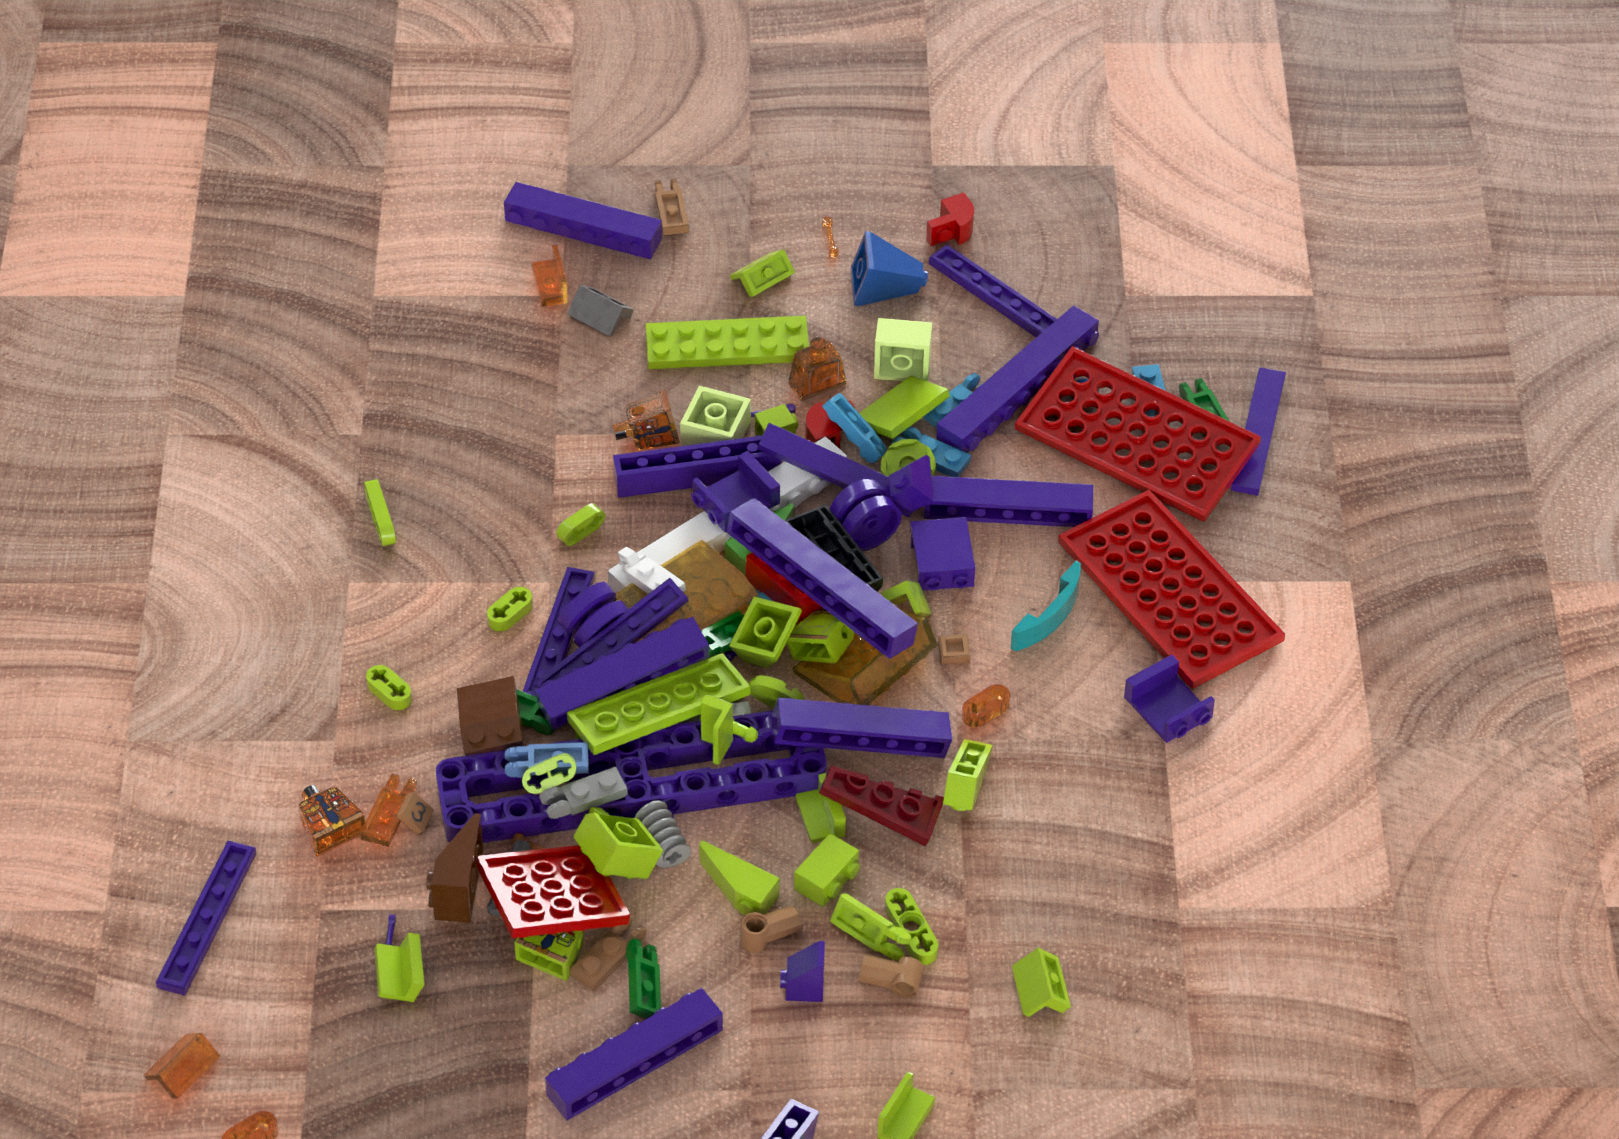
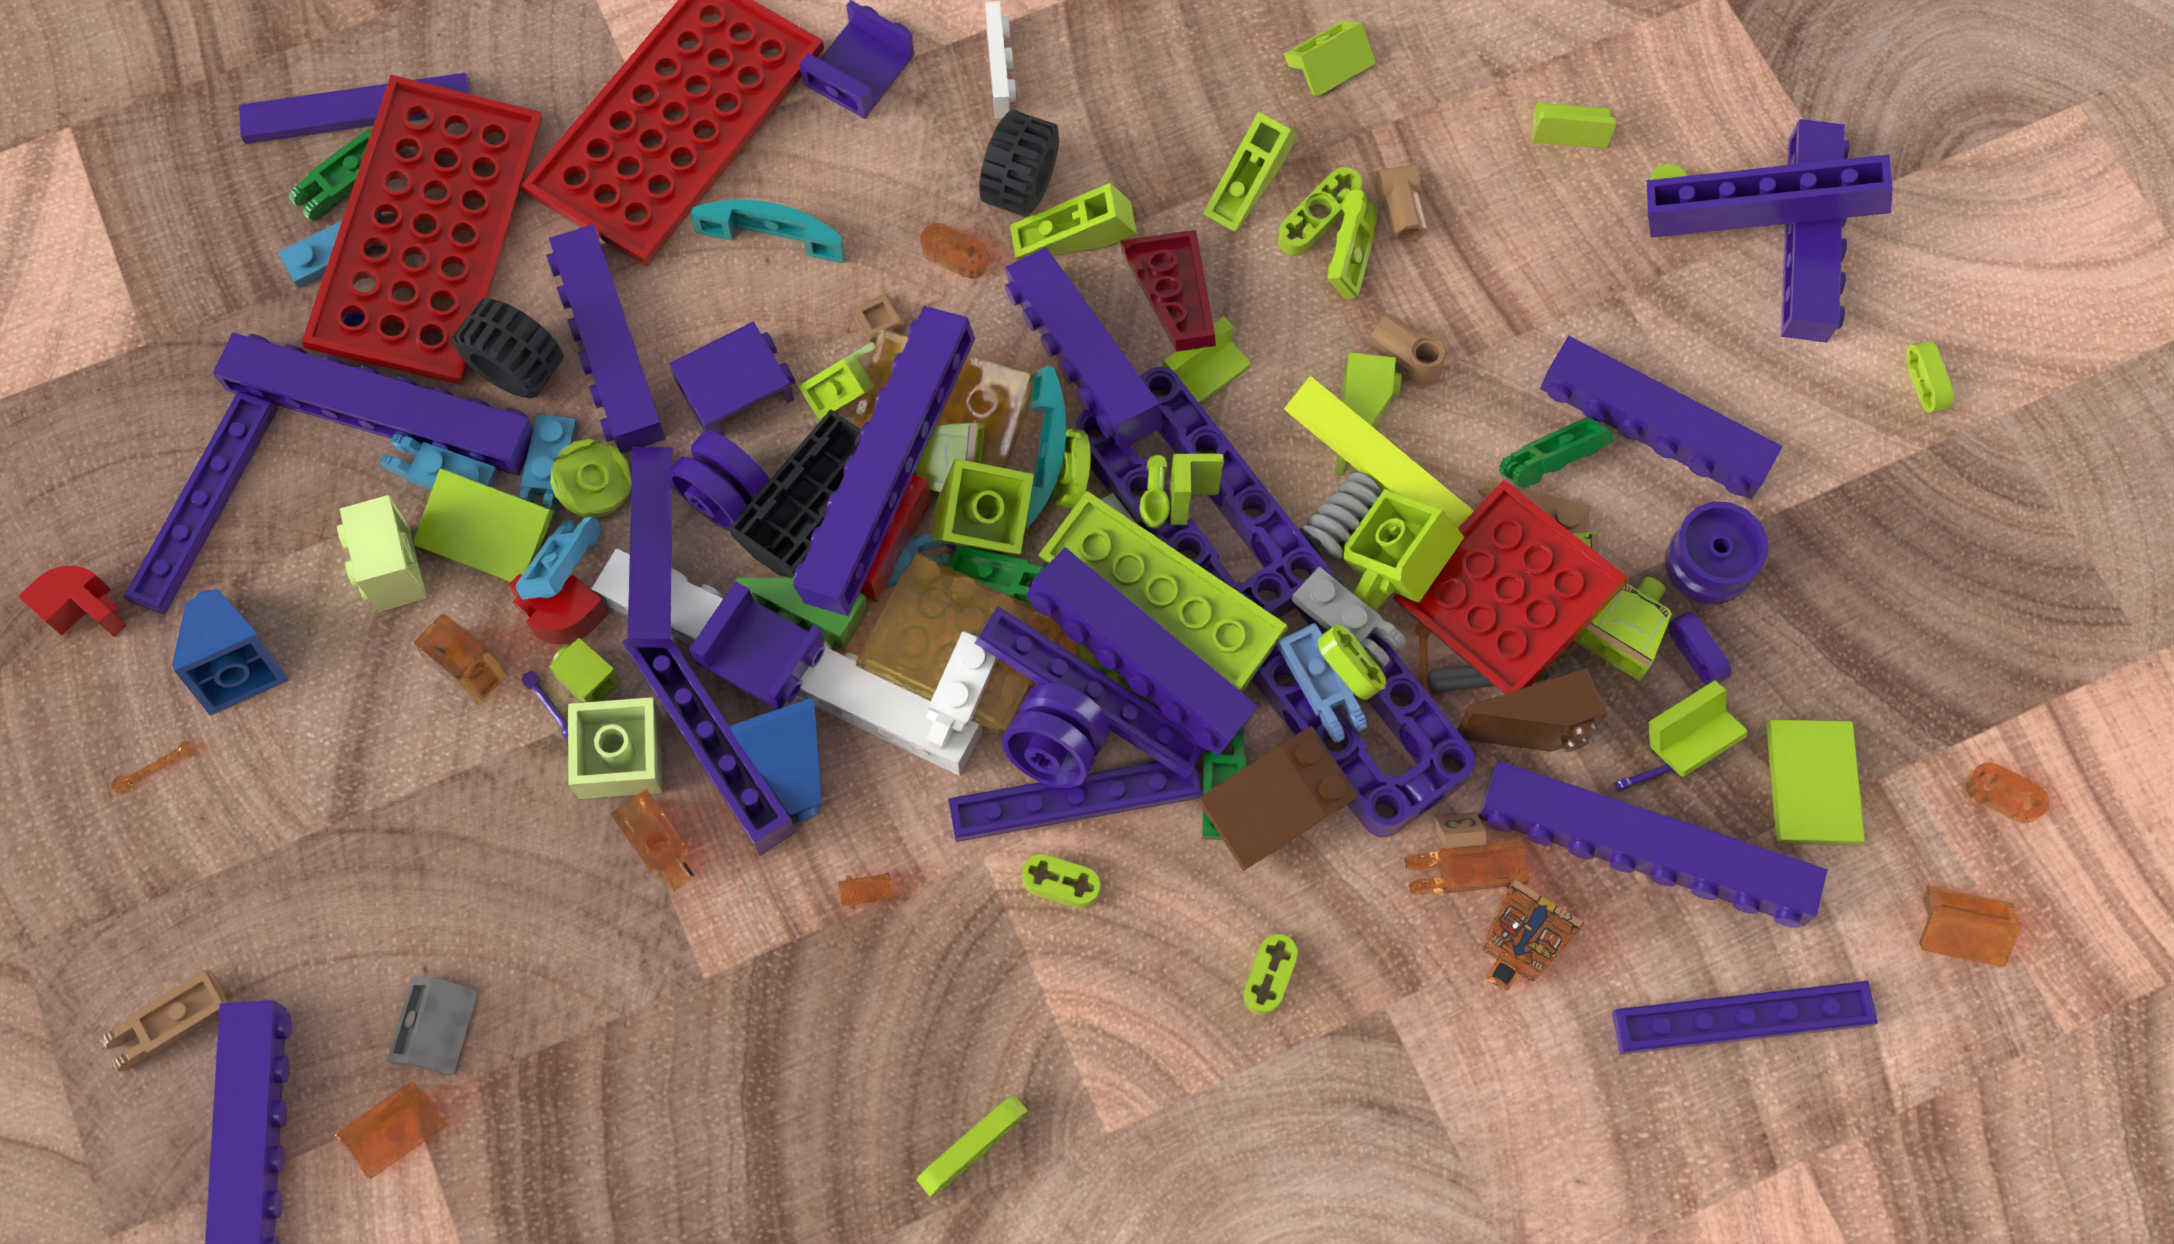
camera: 115 degrees left, 20 degrees up
lime beam [556,503,606,546] -> none
lime plate [646,315,810,369] -> none
lime panel [729,249,795,297] -> none
dark purple slope [780,941,825,1002] -> none
lime brick [794,833,860,907] -> none
dark purple slope [889,455,933,513] -> none
none -> black tyre [452,298,564,399]
none -> blue slope [730,697,822,823]
none -> clear orange pin [838,872,893,909]
none -> black tyre [979,110,1059,217]
none -> white plate [985,1,1016,119]
none -> teal slope [1025,366,1066,527]
none -> lime slope [1203,111,1298,232]
none -> neon yellow tile [1284,376,1474,528]
none -> dark purple brick [1478,761,1828,928]
none -> lime torso [1574,577,1672,681]
none -> dark purple wheel [1665,501,1768,605]
none -> dark purple beam [1668,612,1732,685]
none -> lime tile [1766,720,1865,845]

